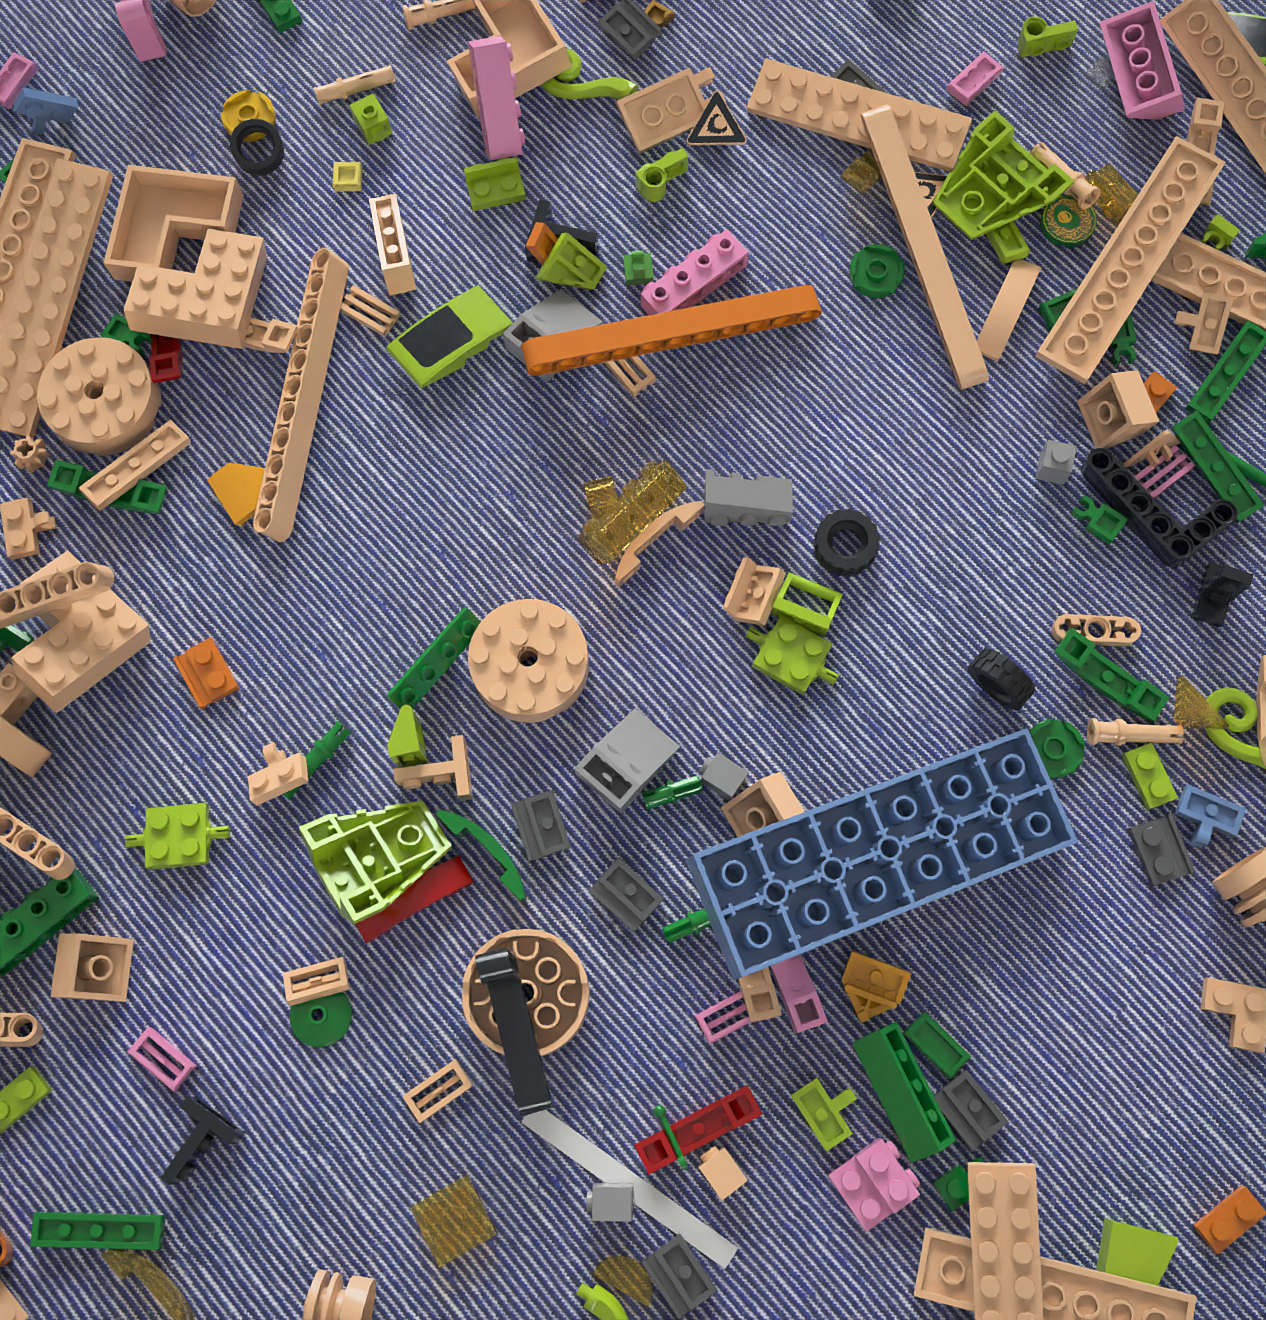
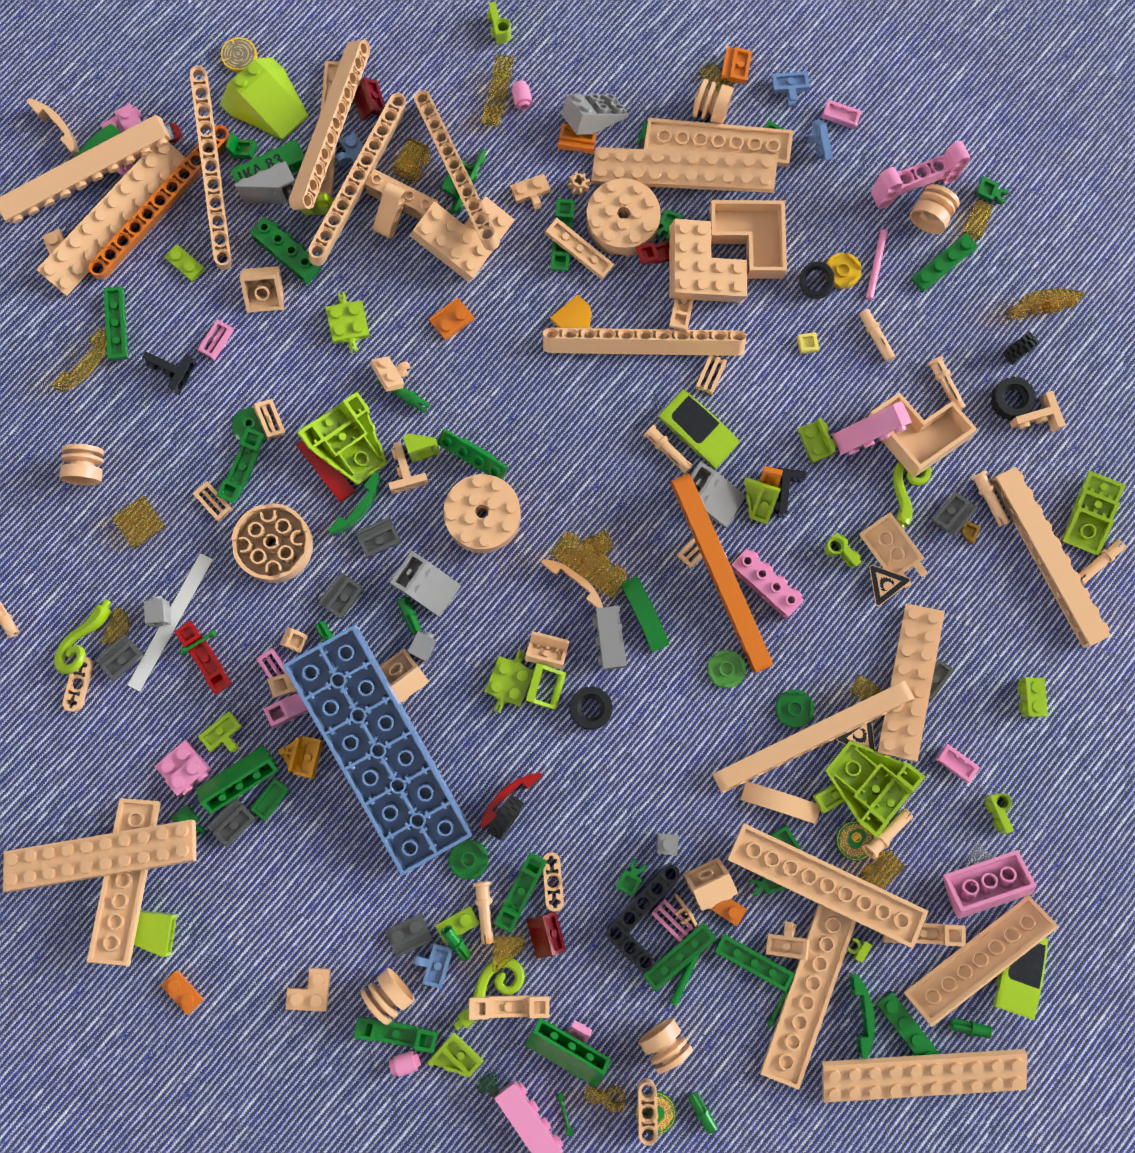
camera: 75 degrees right, 5 degrees up
lime brick [349,93,392,145] -> none
light nougat slope [369,194,417,296] -> none
black beam [475,947,553,1117] -> none
bright green tile [623,251,653,285] -> none
light nougat brick [698,1146,748,1200] -> none
black bracket [1191,562,1254,627] -> none
none -> green slope [216,427,265,504]
none -> light nougat slope [280,627,308,653]
none -> green axle [441,925,471,961]
none -> red slope [480,772,542,829]
none -> dark red panel [527,911,566,959]
none -> green slope [620,576,670,653]
none -> light nougat pin [643,424,693,474]
none -> bright green tile [707,650,746,688]
none -> bright pink piece [866,229,888,300]

